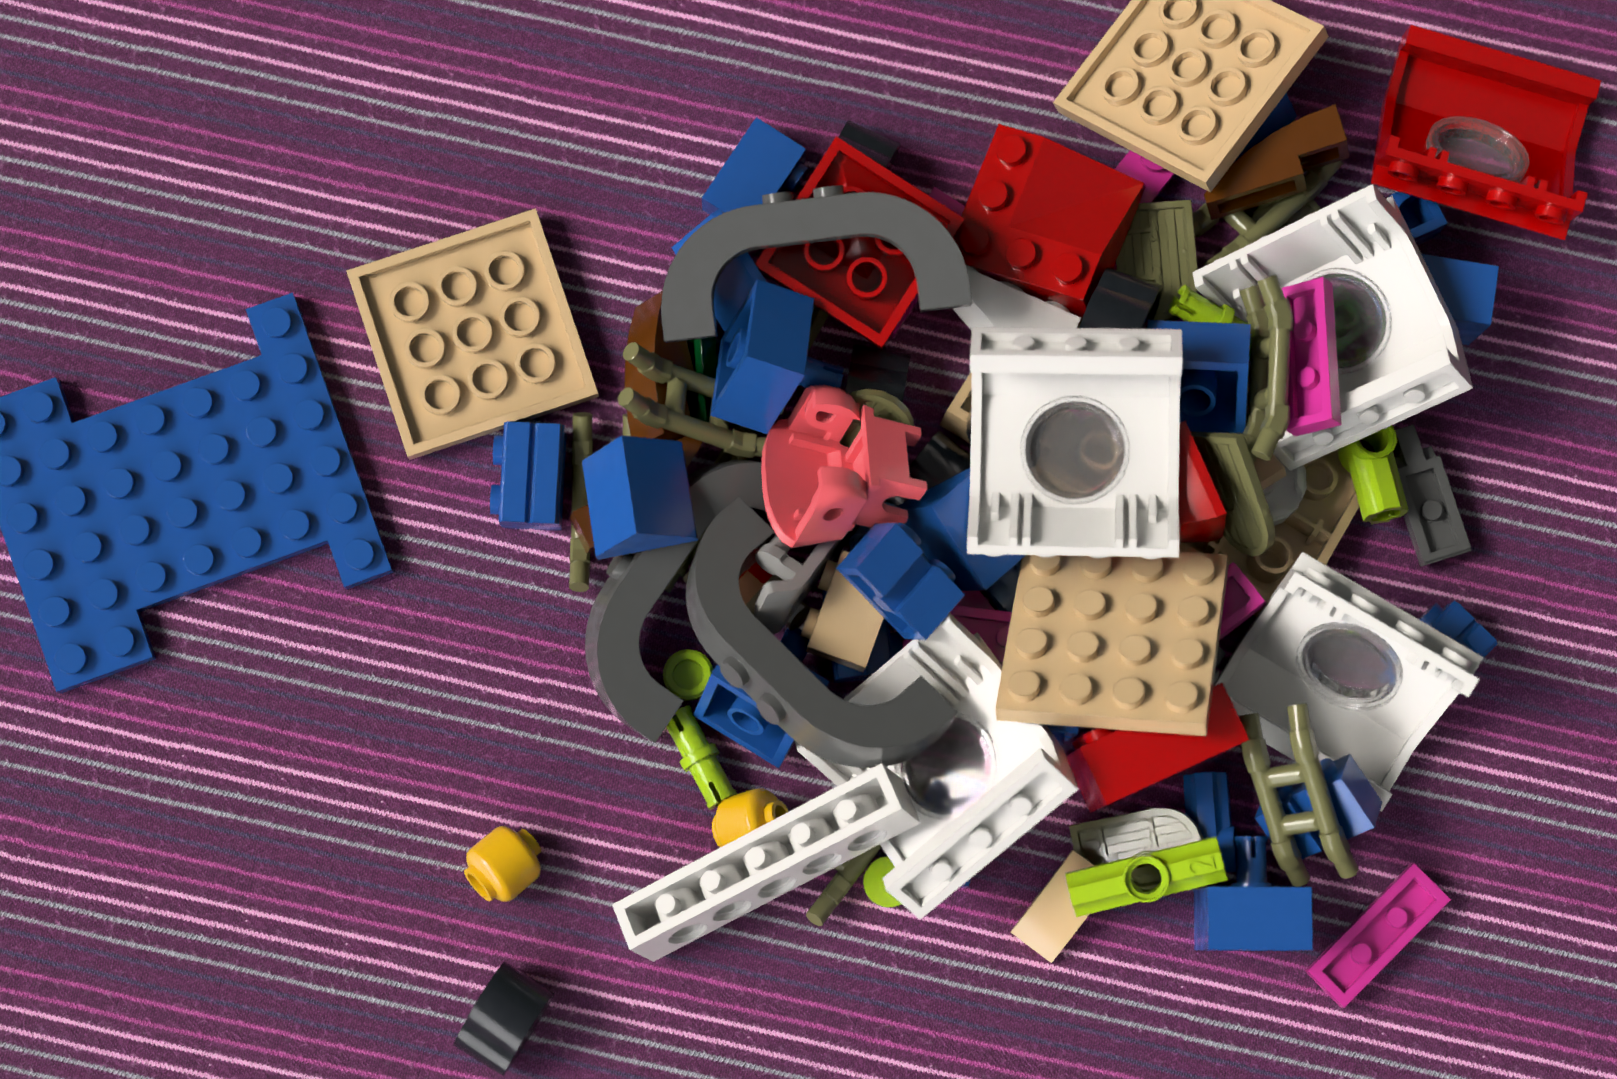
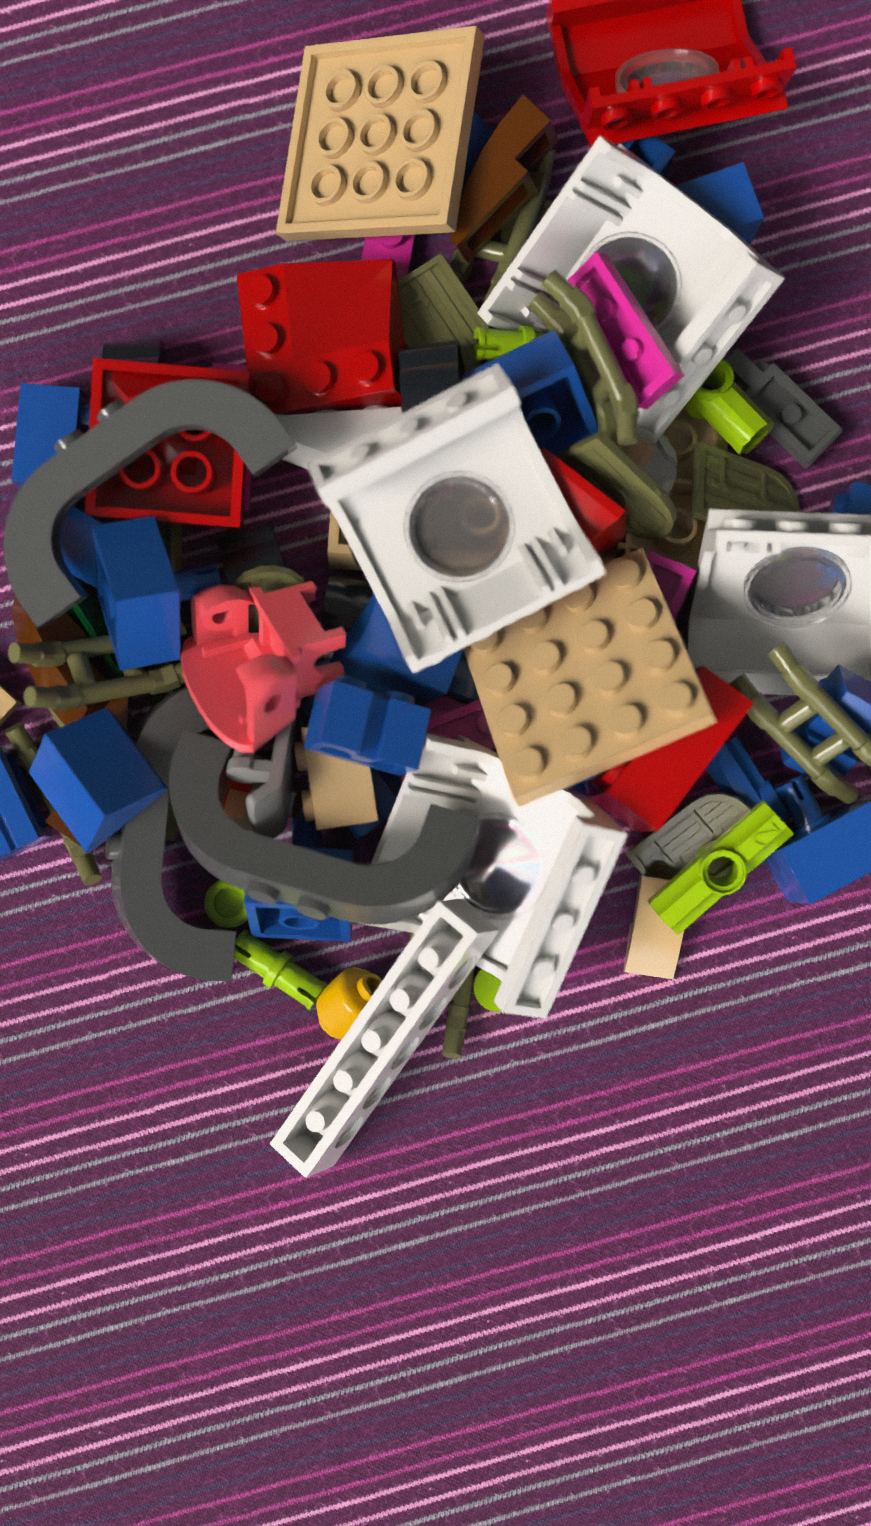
camera: 30 degrees left, 5 degrees up
black piece [453,961,555,1076] -> none
yellow head [464,826,541,902] -> none
none -> olive window [691,441,800,522]

